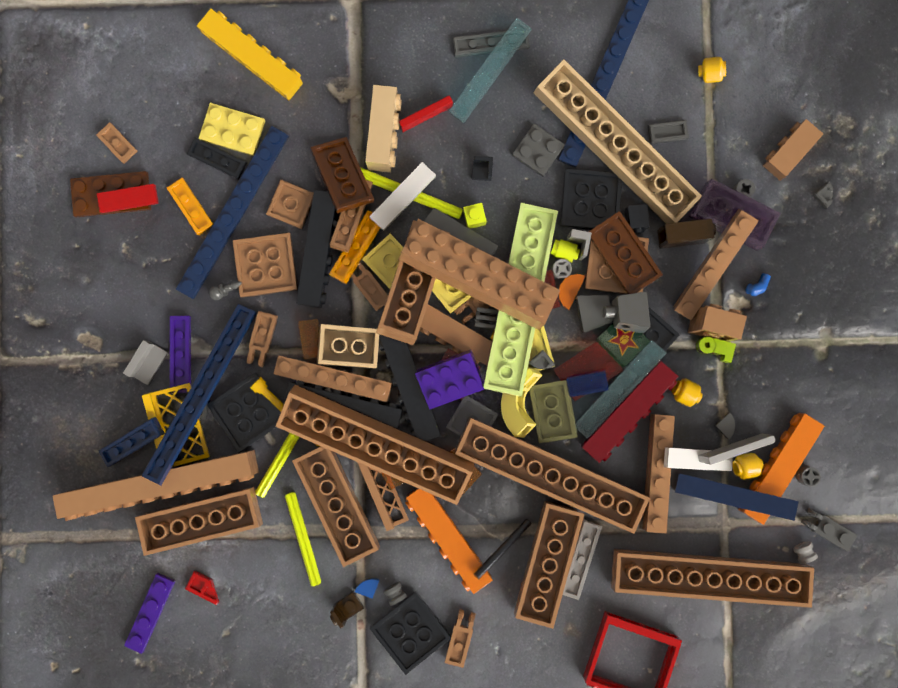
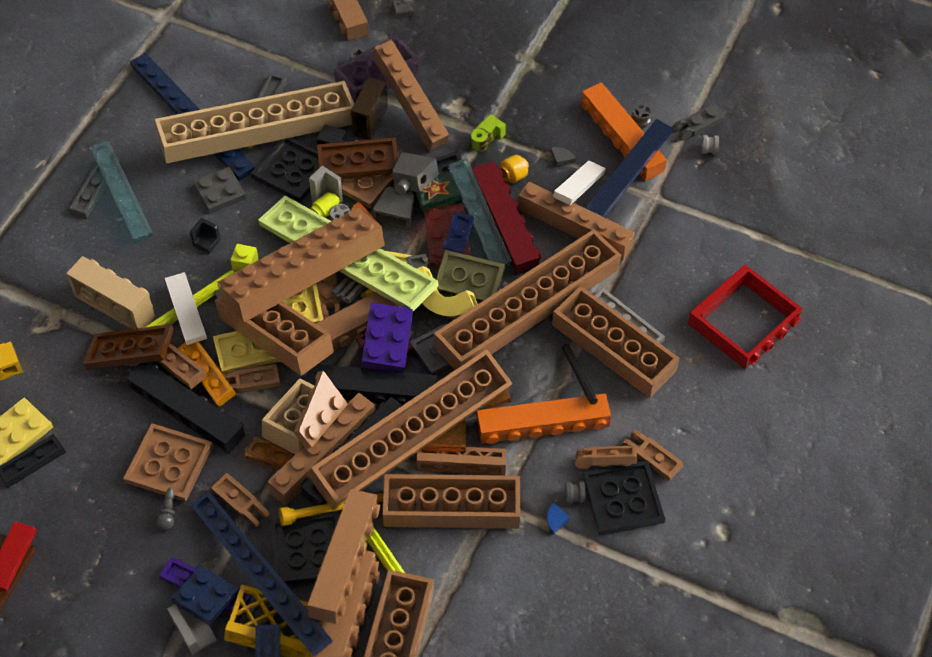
camera: 65 degrees left, 30 degrees down
light orange tile [166,178,214,236] -> none
dark blue plate [176,126,289,299] -> none
medium nougat tile [266,179,314,229] -> none
neon yellow axle [285,492,321,586] -> none
dark brown bracket [330,591,364,629] -> none
red tile [399,95,453,132] -> none
medium nougat brick [611,549,814,608] -> none
medium nougat brick [687,304,747,342] -> none
yellow head [698,57,726,83] -> none
light grey tile [698,434,775,465] -> none
yellow head [732,453,764,480] -> none
blue arm [745,273,771,296] -> none
none -> dark blue plate [172,565,238,626]
none -> wing [294,371,348,449]
none -> medium nougat brick [307,489,380,624]
none -> medium nougat hinge [574,445,637,469]

